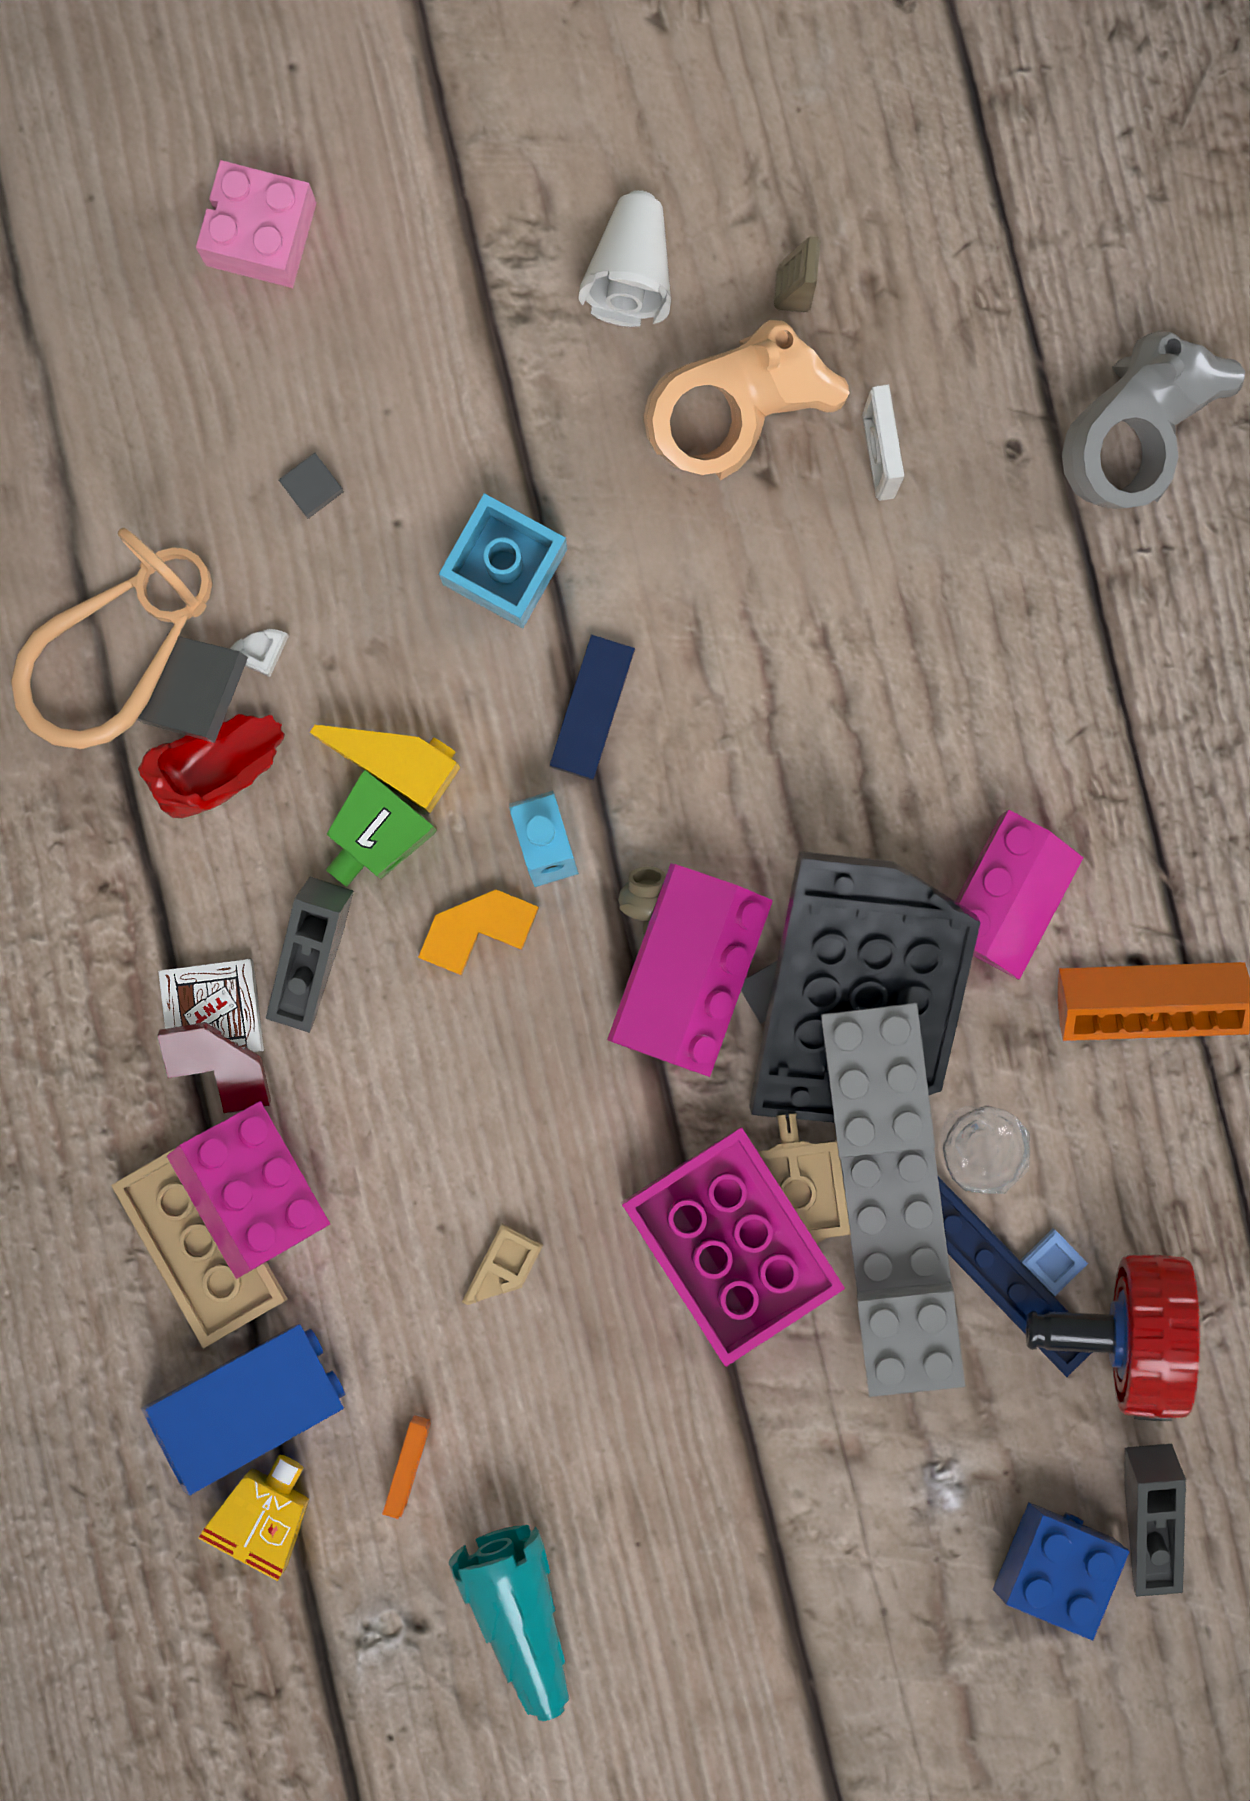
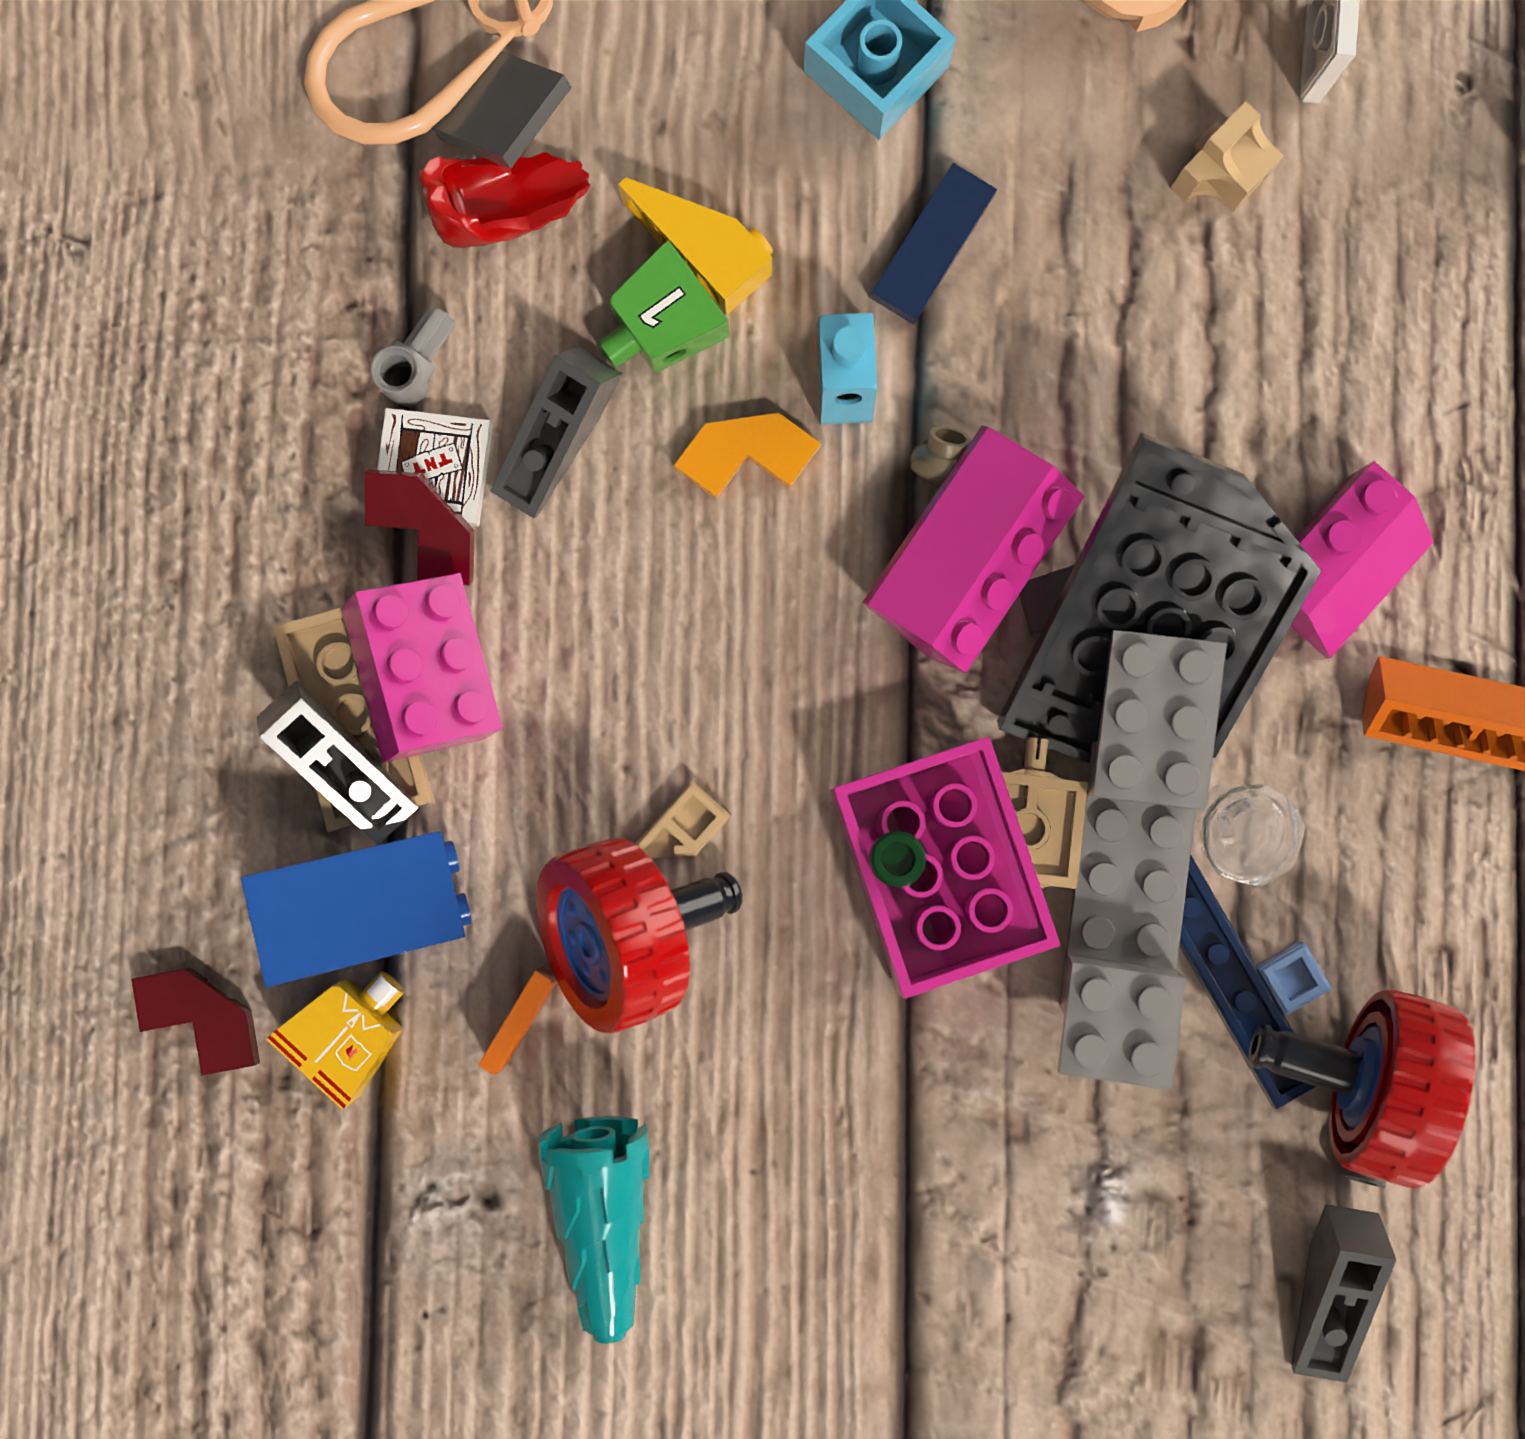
camera: 10 degrees right, 0 degrees up
white tile [230,629,289,677] -> none
blue brick [992,1502,1130,1641] -> none
none -> dark red tile [131,967,260,1076]
none -> dark grey slope [256,680,418,845]
none -> light grey axle [371,306,455,406]
none -> red wheel [536,838,743,1034]
none -> dark green tile [869,831,926,887]
none -> tan brick [1171,101,1284,212]

